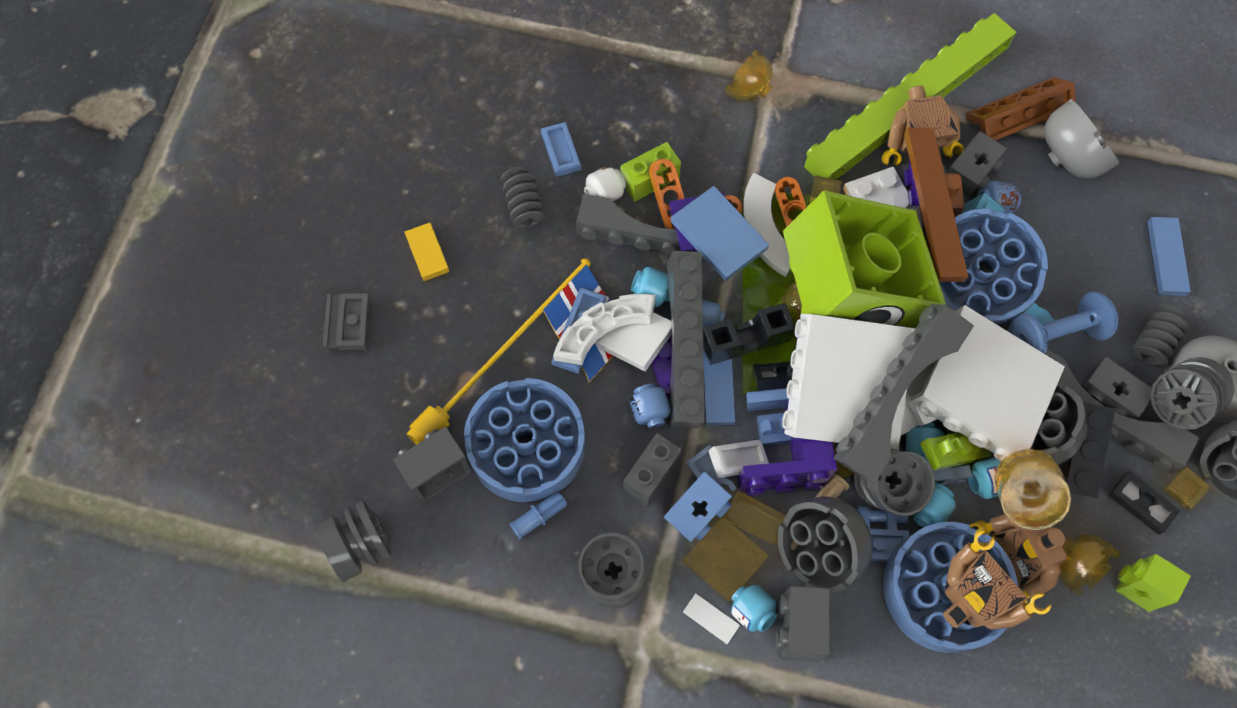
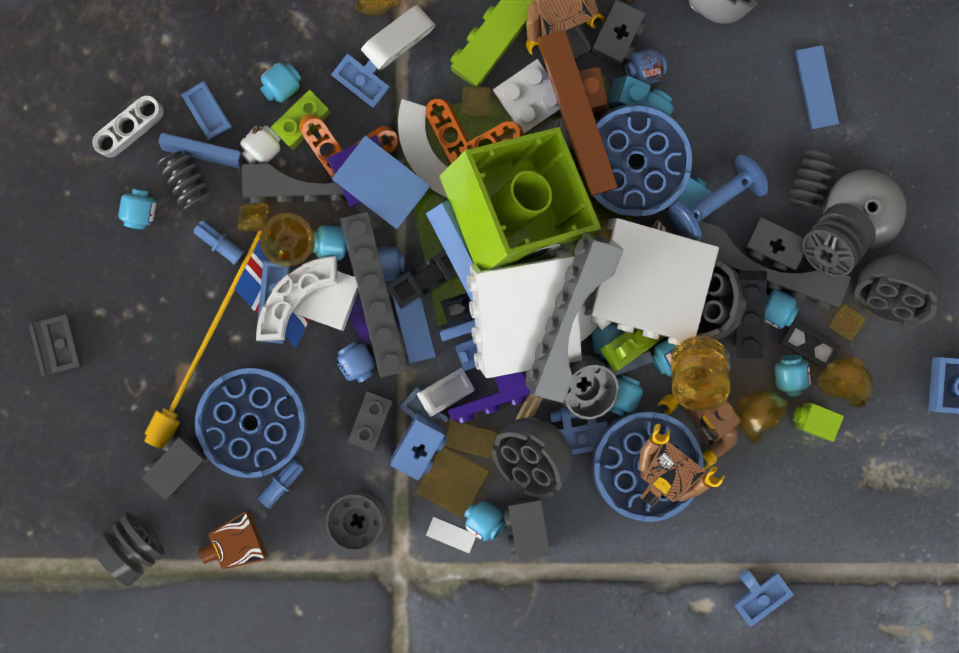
camera: 10 degrees left, 20 degrees up
yellow tile [405,223,449,281] -> none
none -> white beam [92,96,164,157]
none -> medium azure head [118,188,156,229]
none -> medium blue tile [159,133,242,169]
none -> medium blue axle [193,221,245,265]
none -> dark orange torso [199,509,268,569]
none -> clear yellow plate [237,203,269,231]
none -> clear yellow cylinder [259,212,315,267]
none -> medium azure head [260,62,301,103]
none -> medium blue plate [331,54,390,109]
none -> white beam [361,5,435,70]
none -> medium blue tile [426,201,474,301]
none -> medium azure head [765,290,799,329]
none -> medium azure head [774,354,811,396]
none -> clear yellow cylinder [817,357,873,408]

